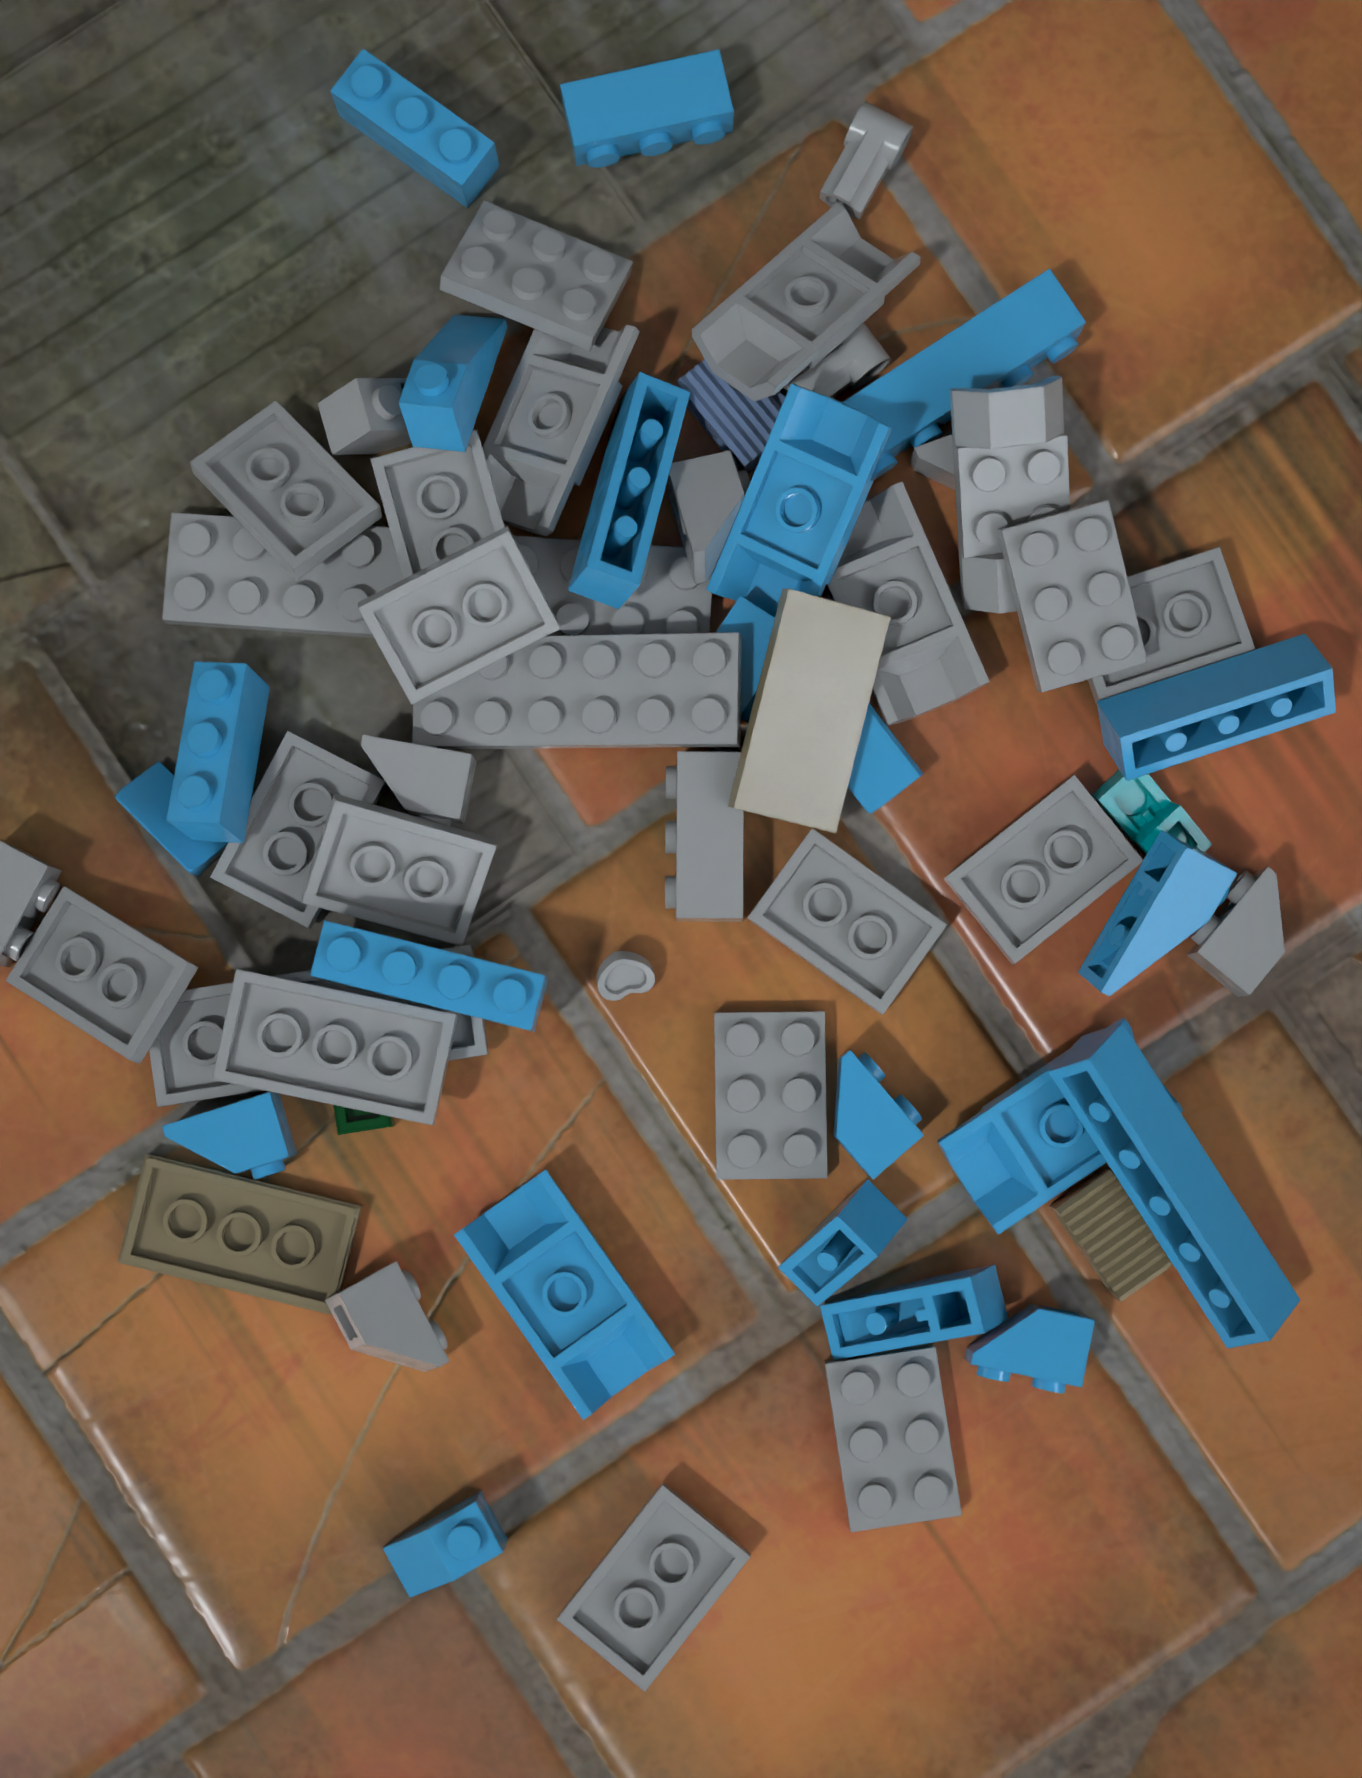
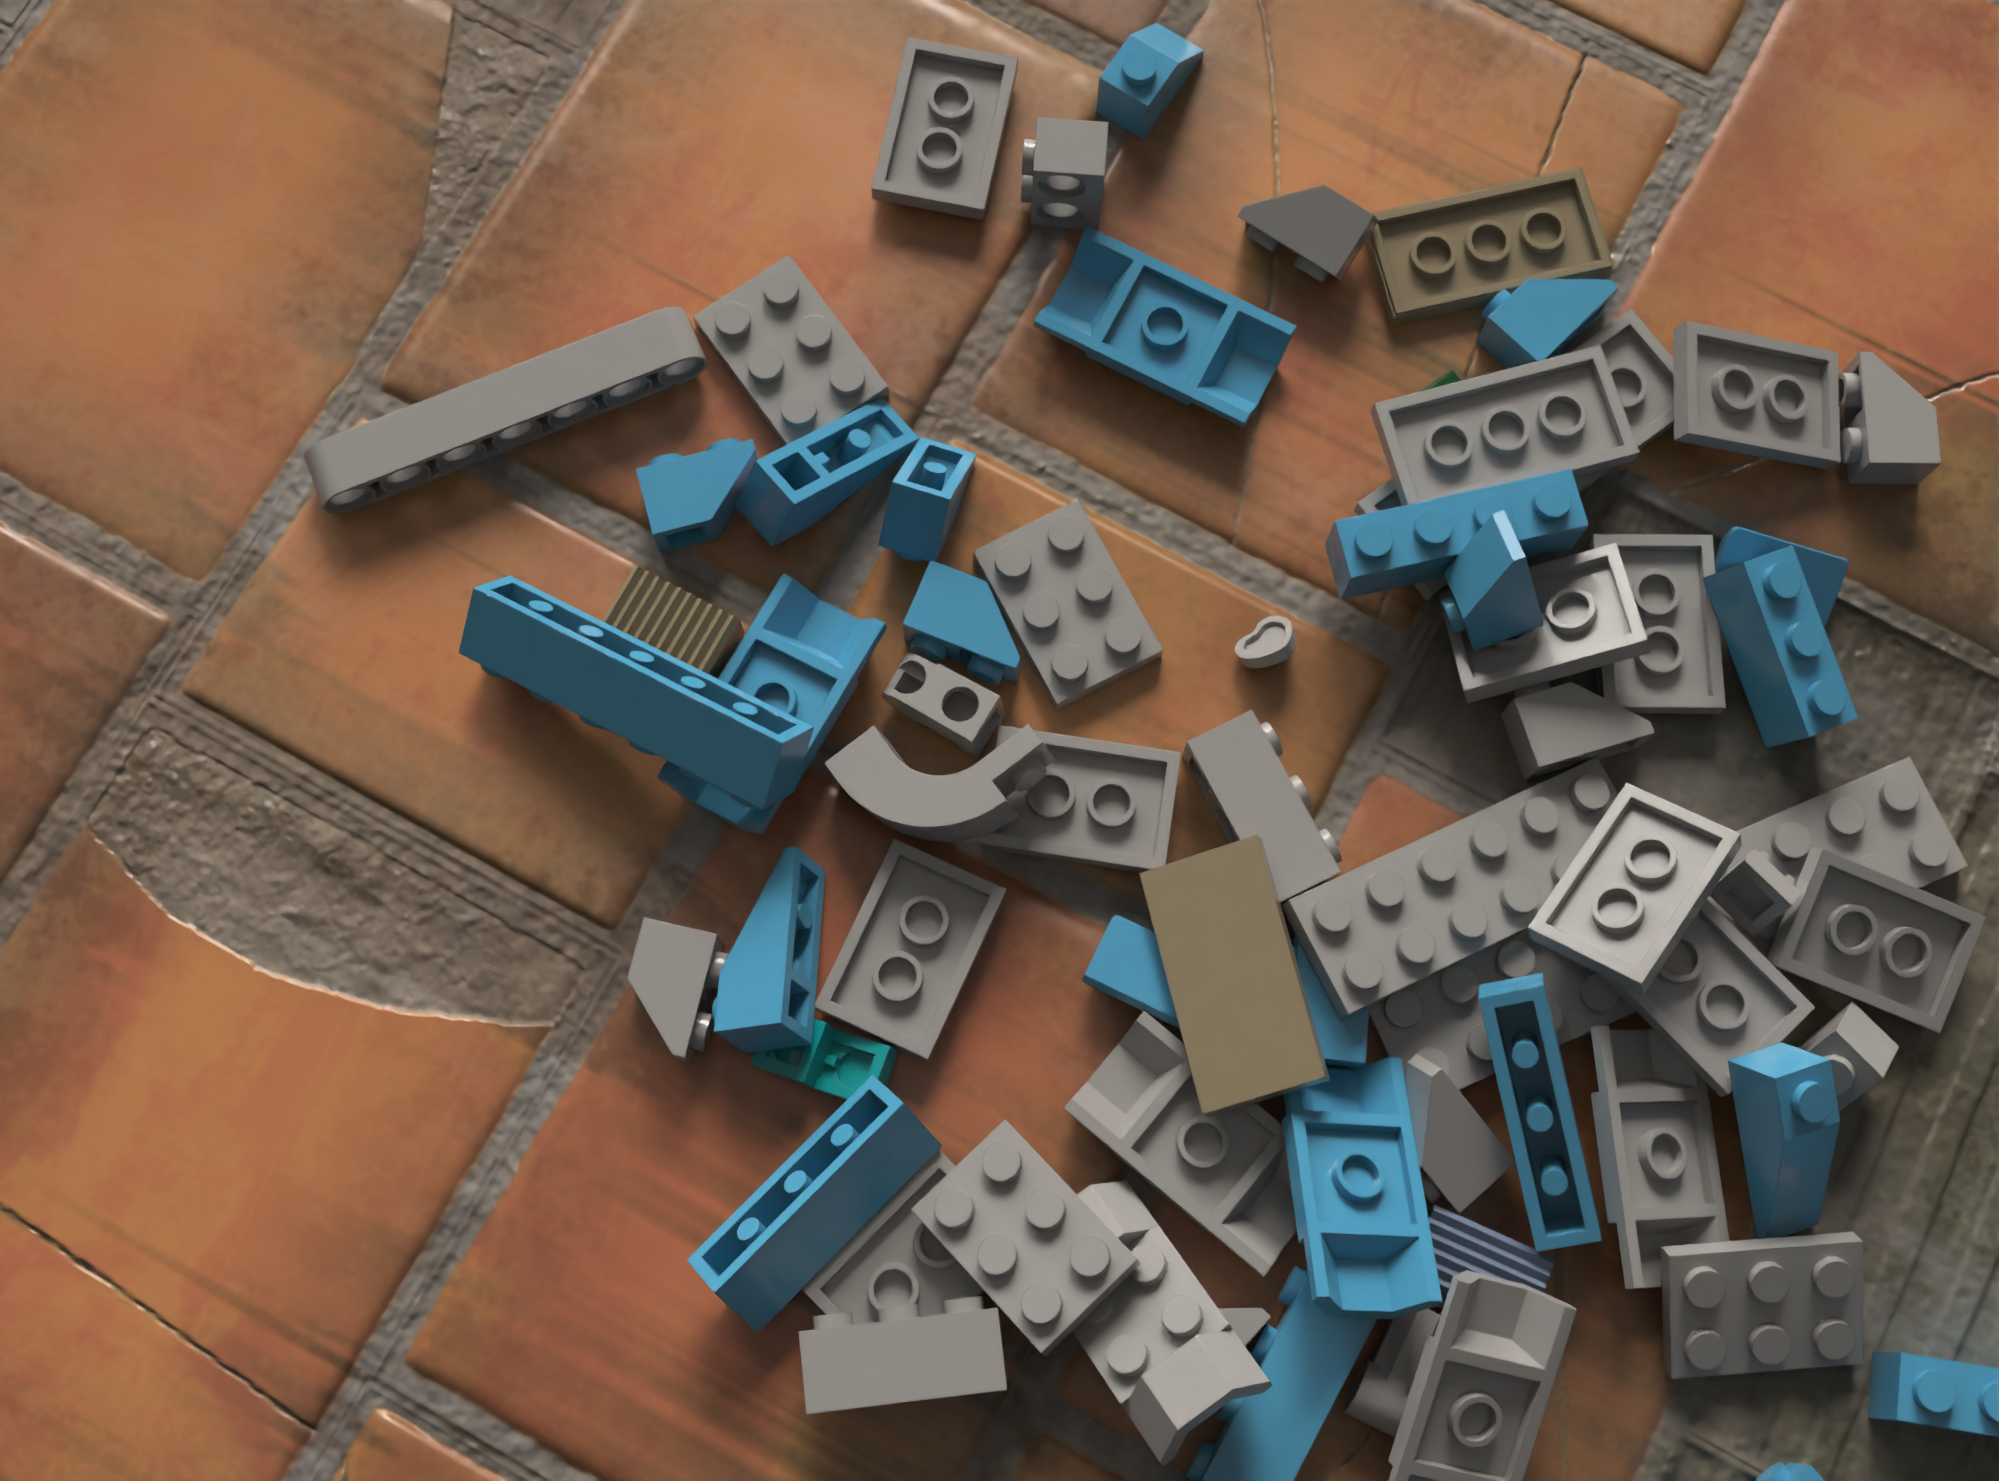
camera: 150 degrees right, 10 degrees down
none -> light grey beam [304,306,707,514]
none -> light grey brick [799,1296,1007,1414]
none -> light grey arch [825,724,1056,842]
none -> light grey leg [882,653,1006,760]
none -> light grey brick [1021,117,1109,230]
none -> dark azure slope [1441,510,1544,652]
none -> light grey tile [1709,848,1802,937]

